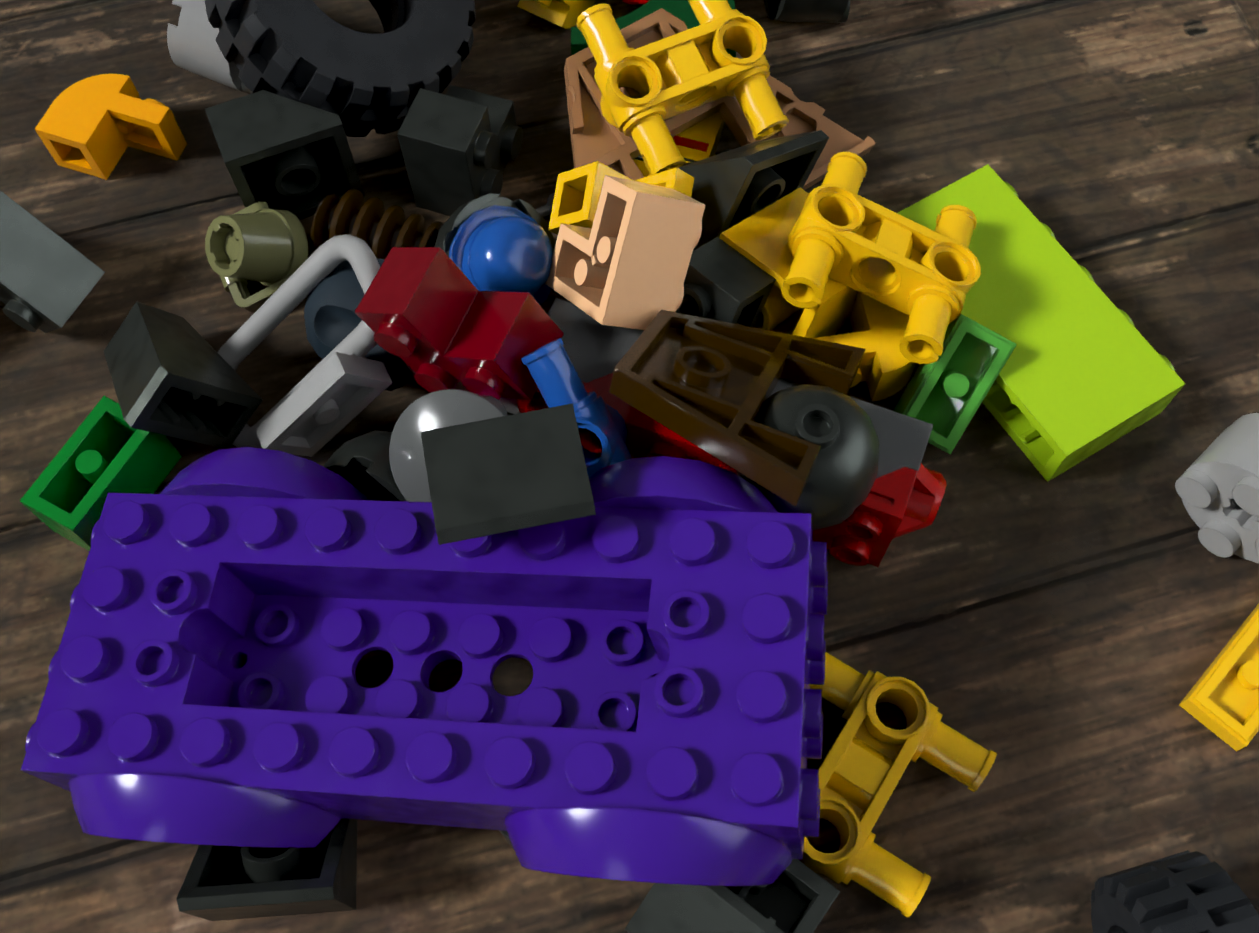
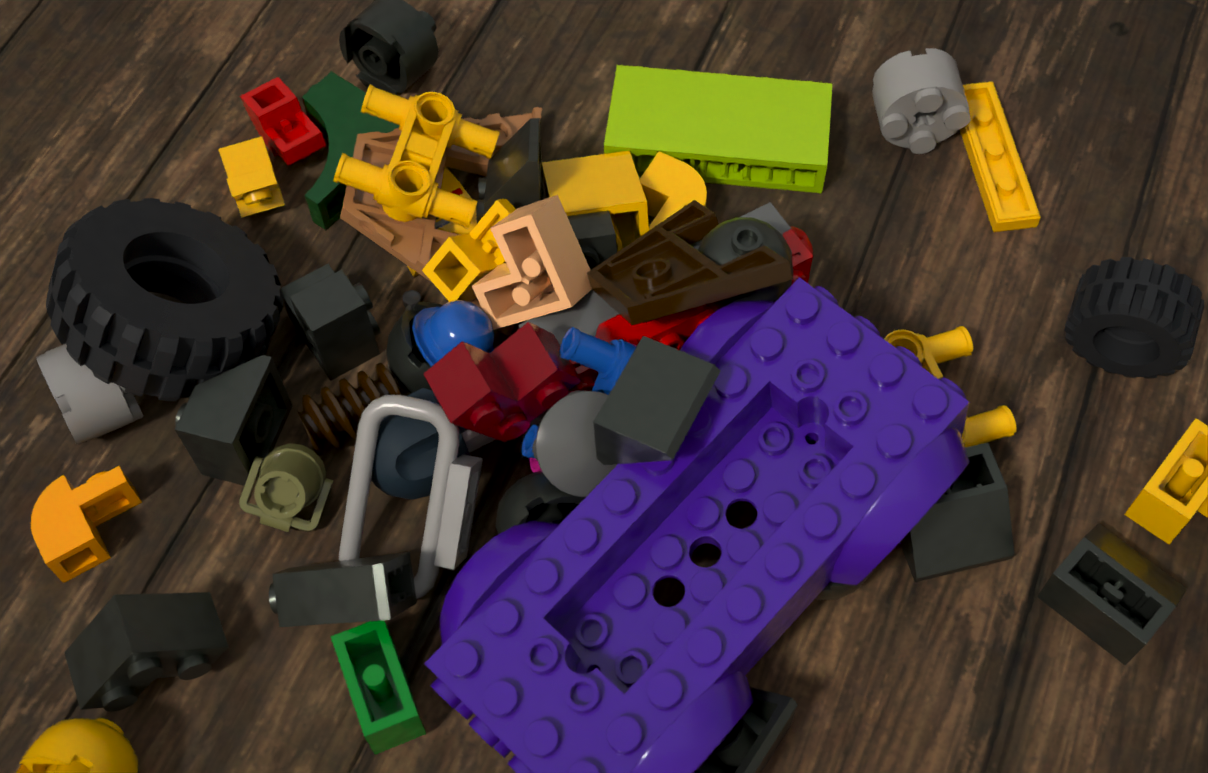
camera: 50 degrees left, 5 degrees down
yellow piece [781,152,981,364] -> none
bright green slope [893,314,1017,454] -> none

